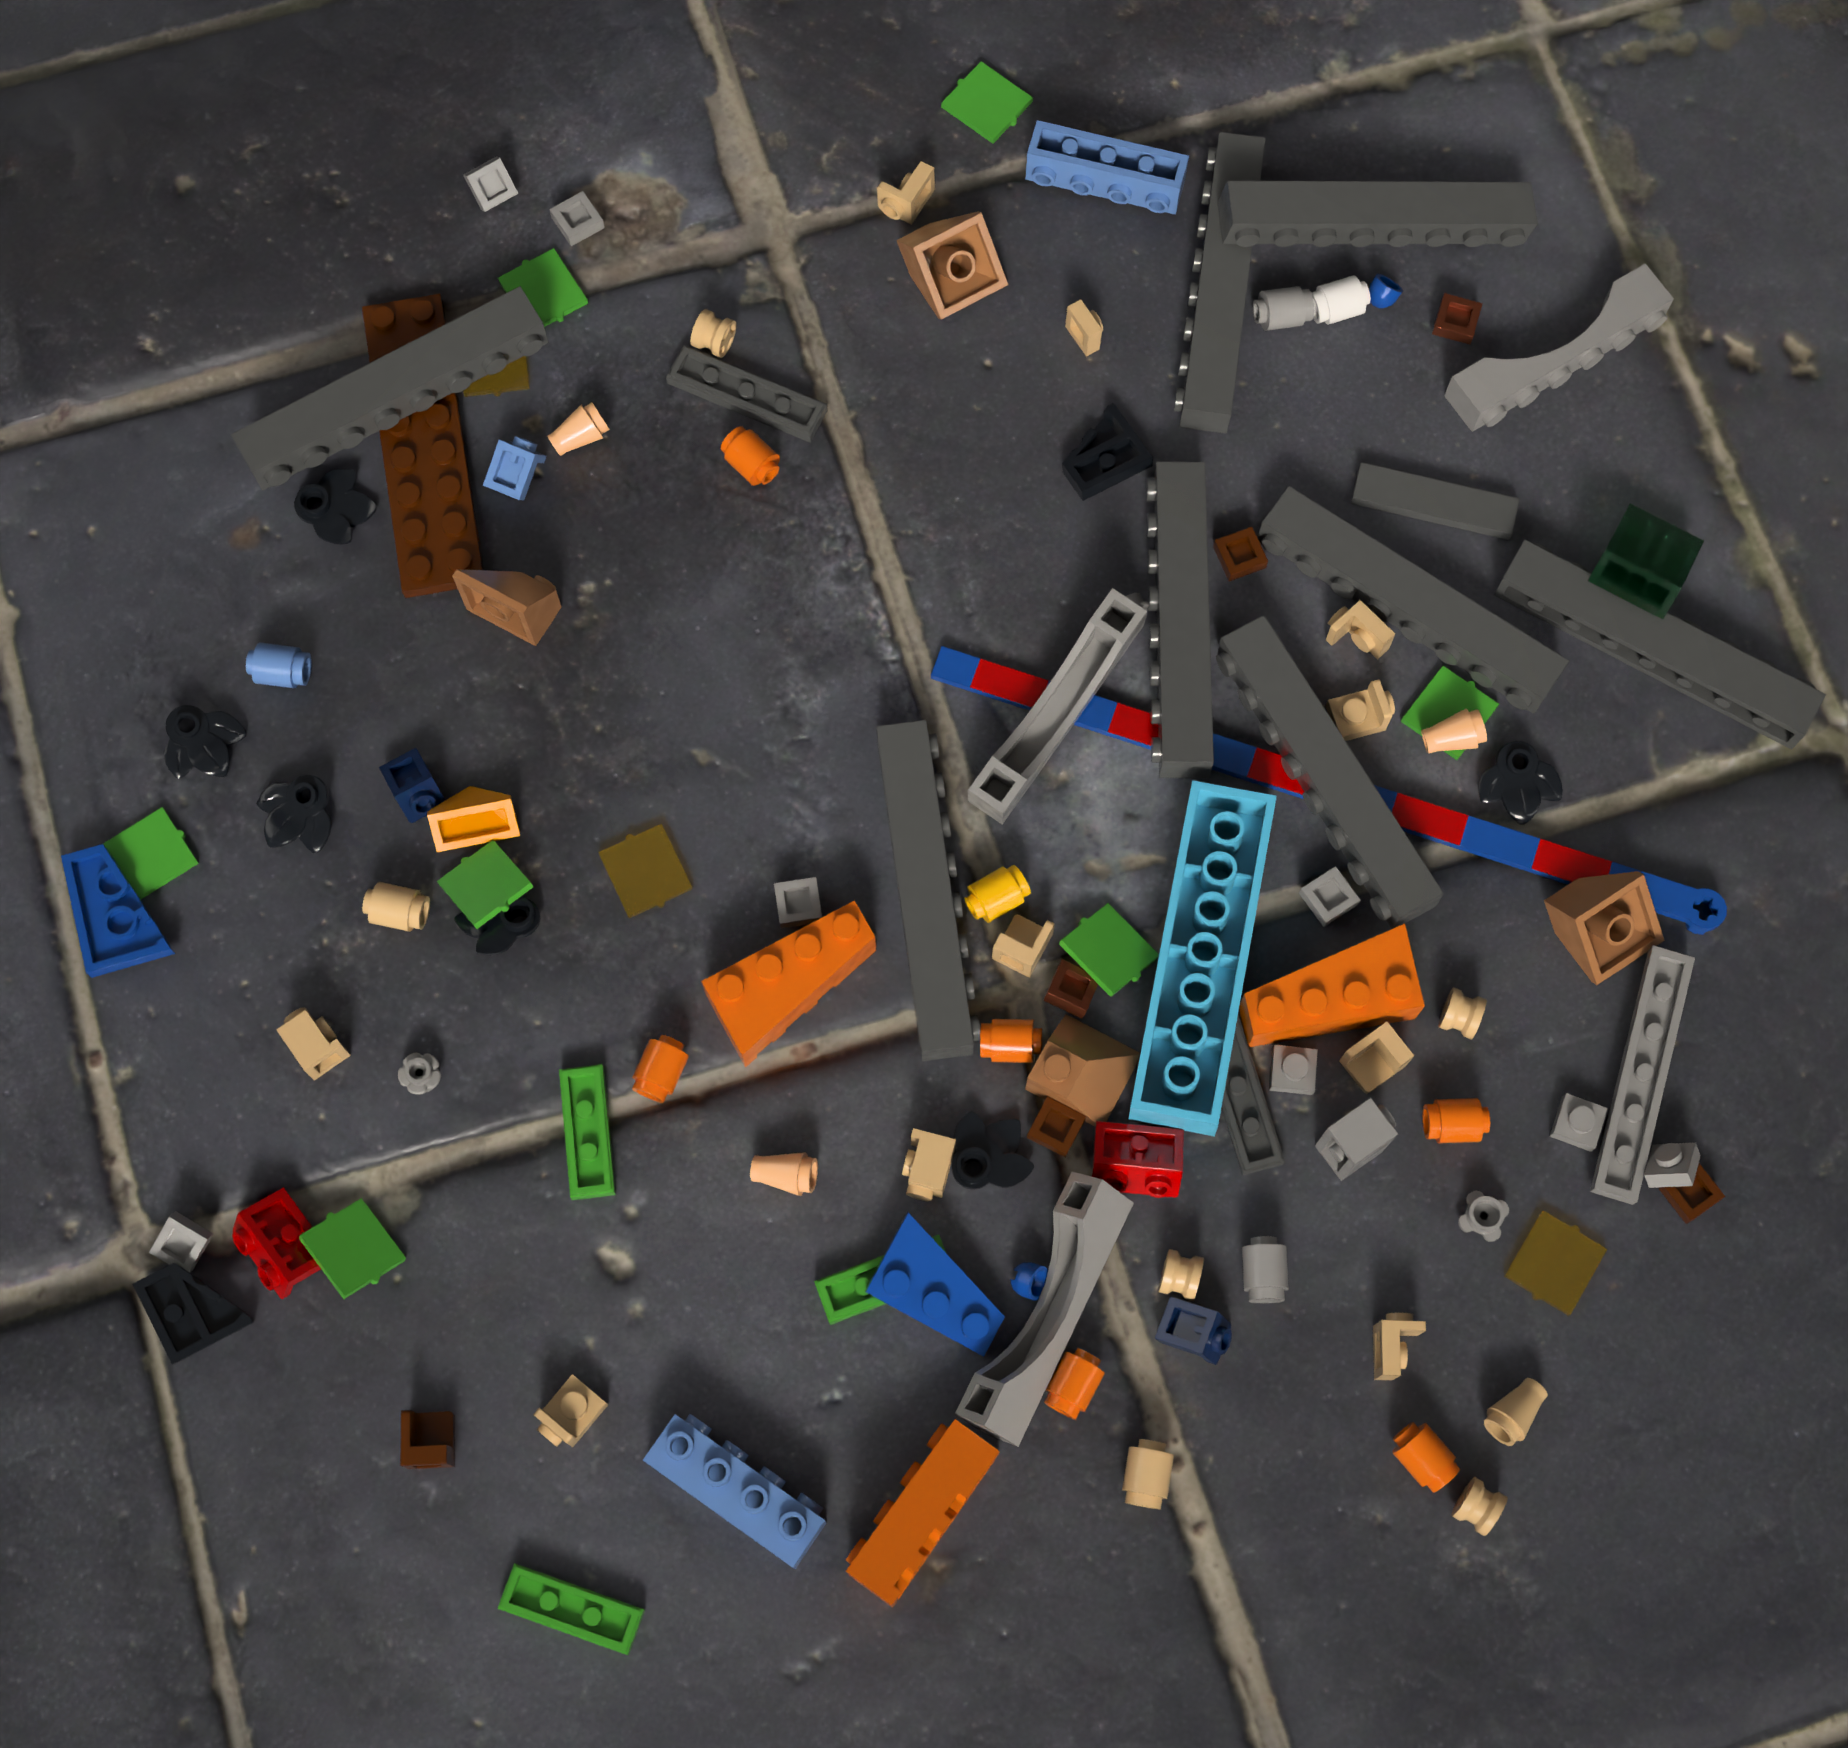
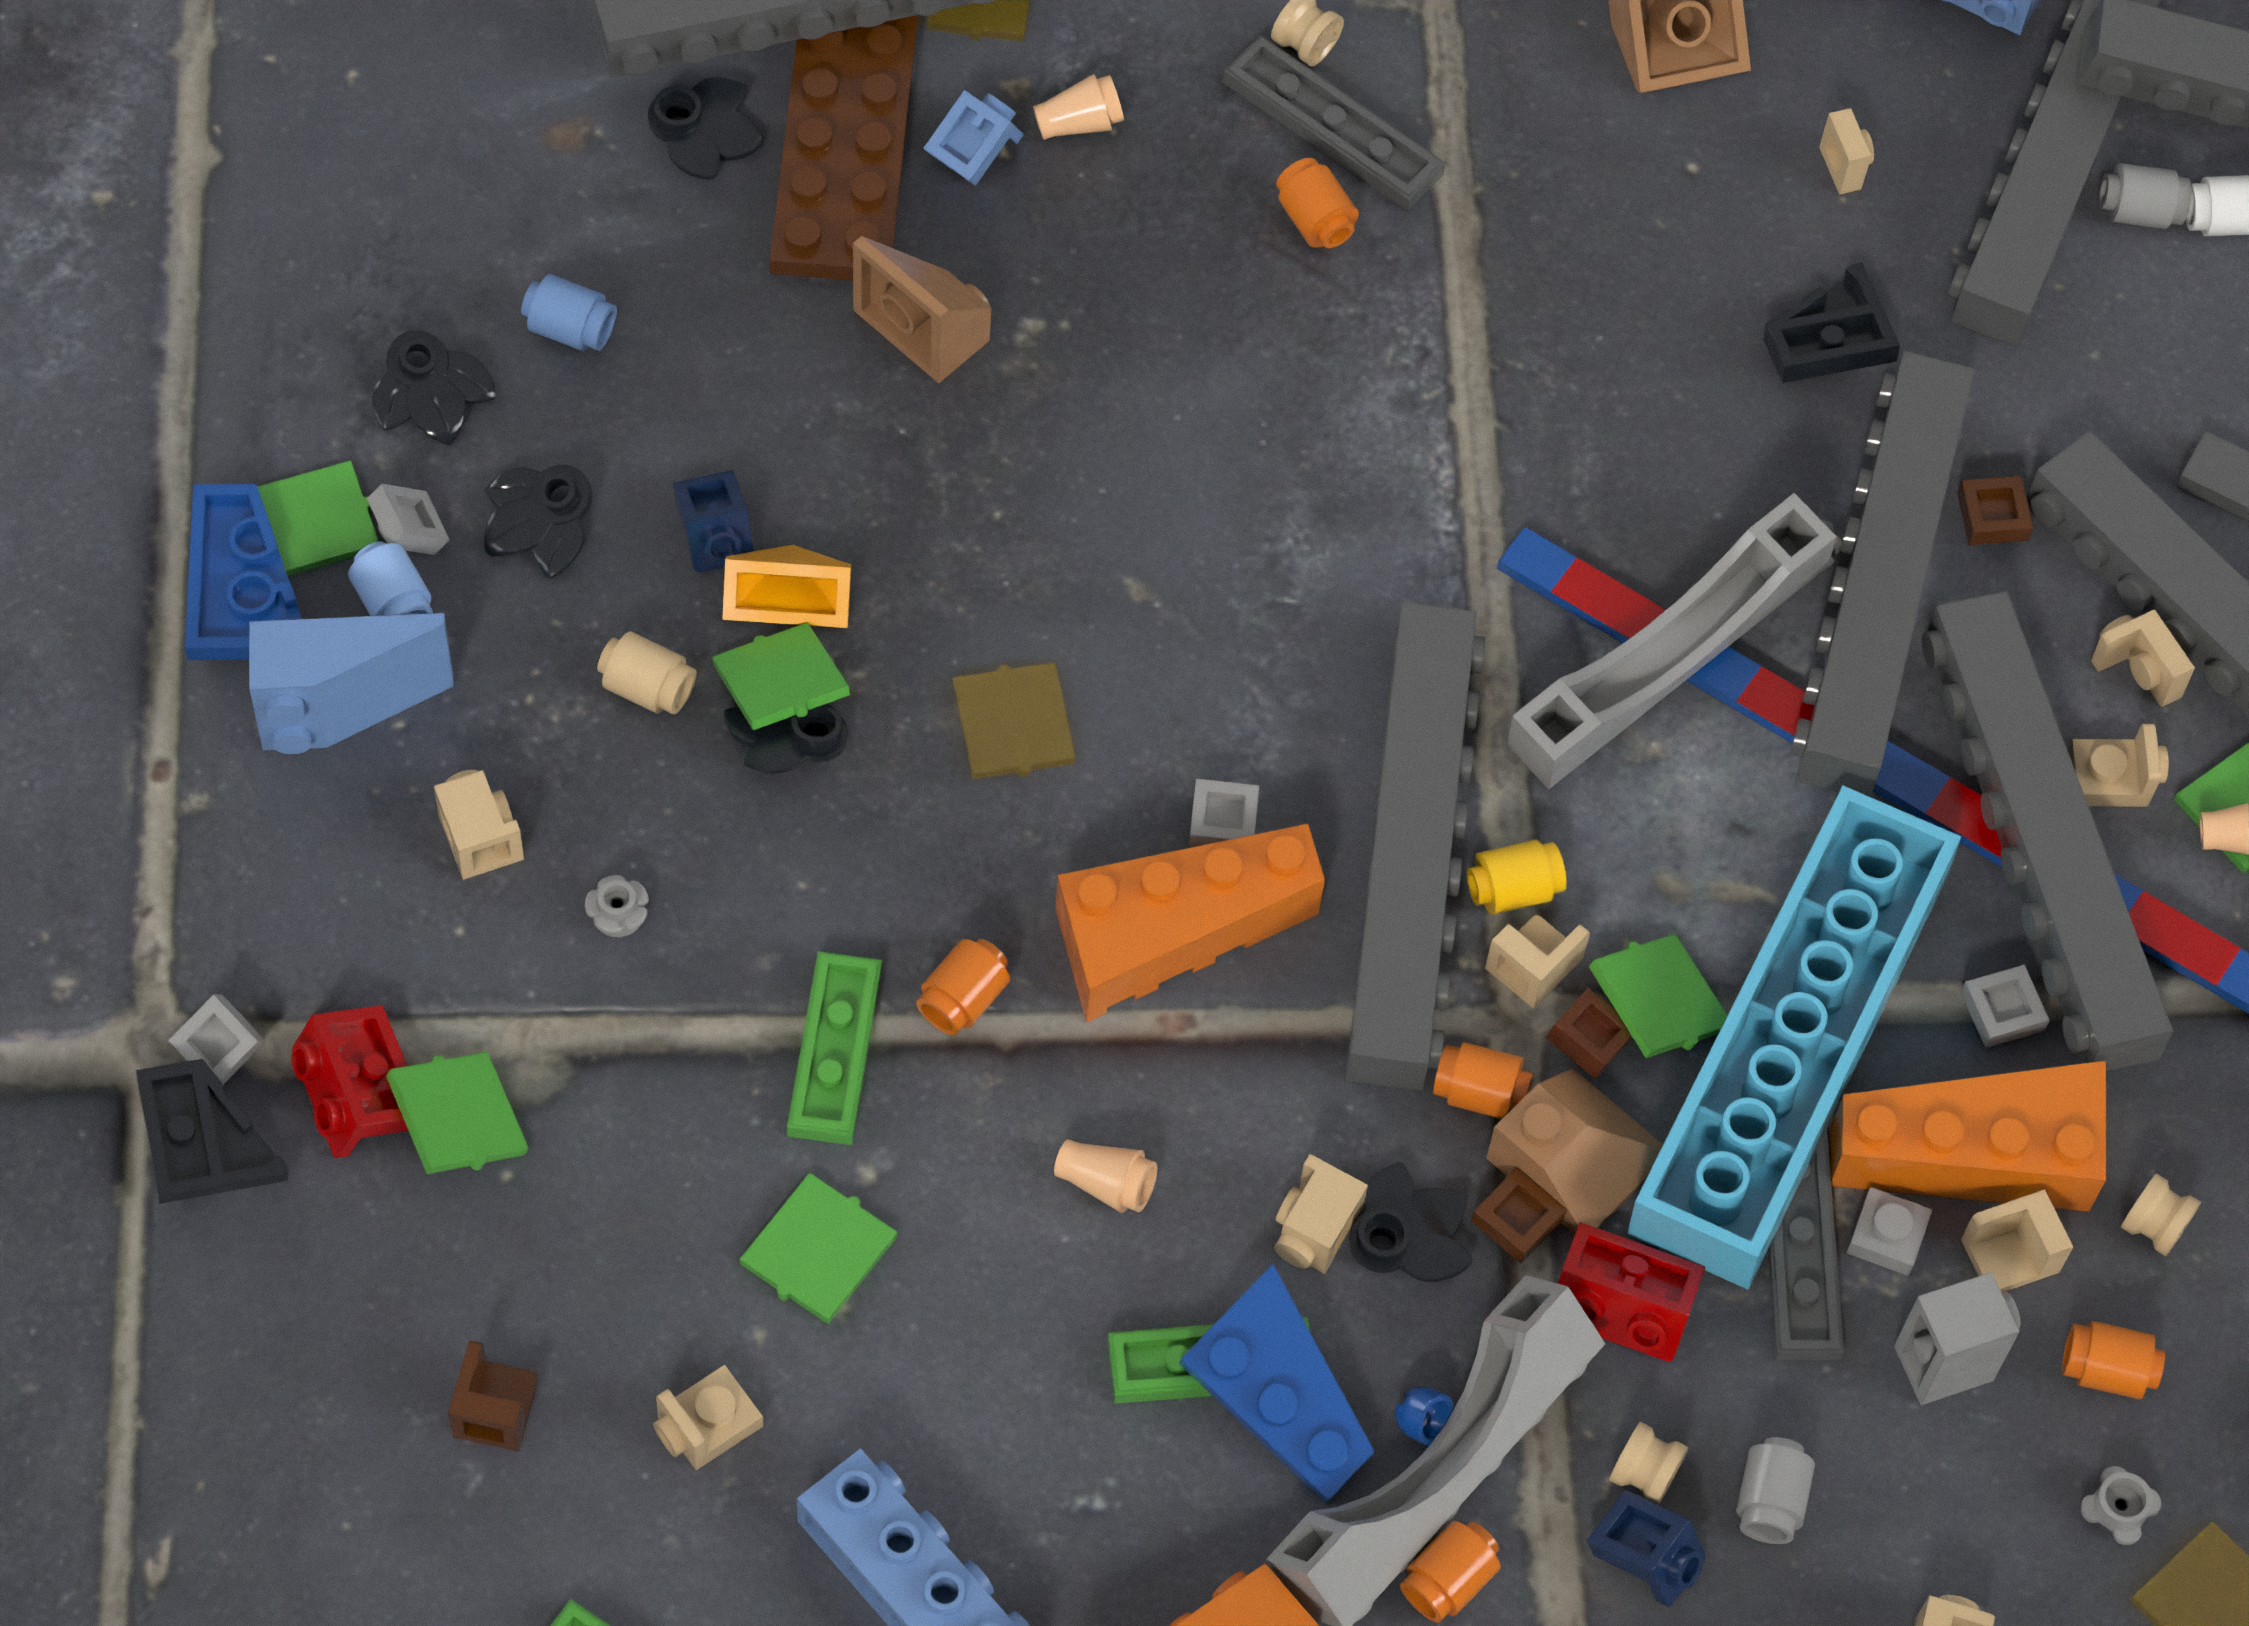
camera: 10 degrees right, 10 degrees down
none -> medium blue slope [249,613,454,754]
none -> light blue brick [348,542,433,616]
none -> light grey plate [367,484,449,555]
none -> bright green piece [740,1172,898,1324]

